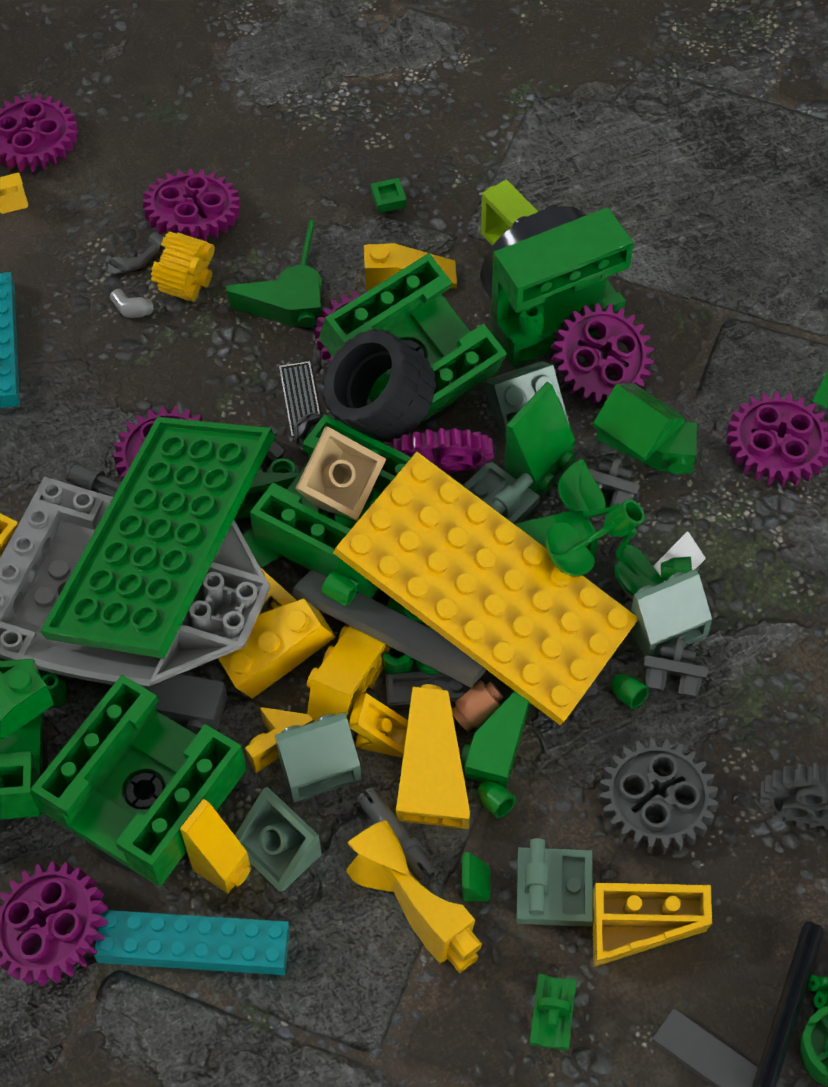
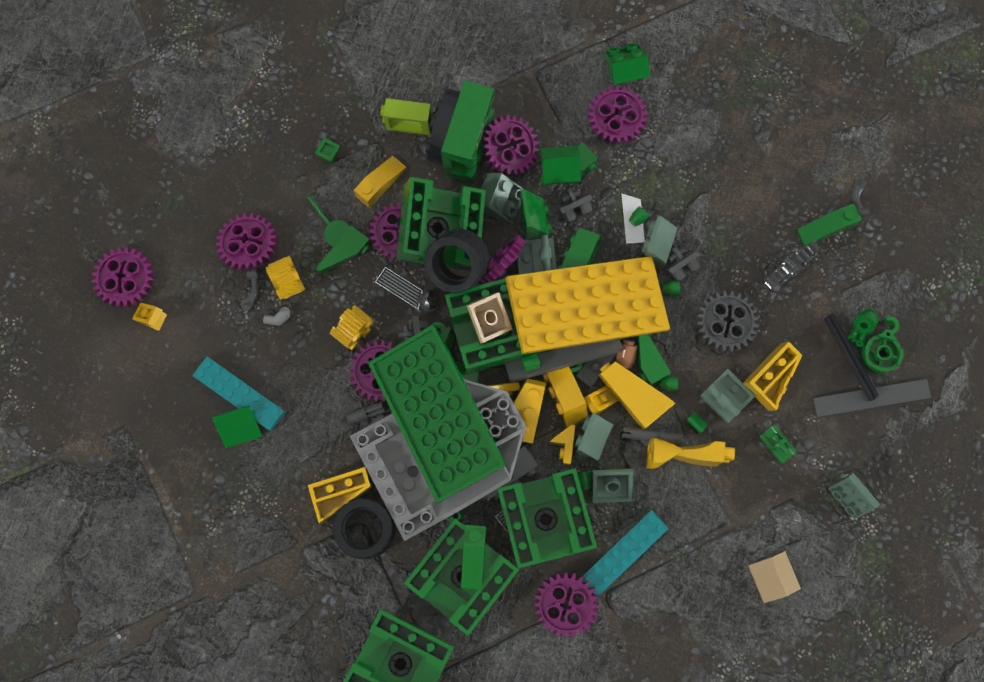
camera: 45 degrees left, 20 degrees up
yellow slope [180,799,250,894] -> none
green plant [545,459,664,596] -> none
none -> yellow brick [330,305,374,351]
none -> green hose [577,470,592,490]

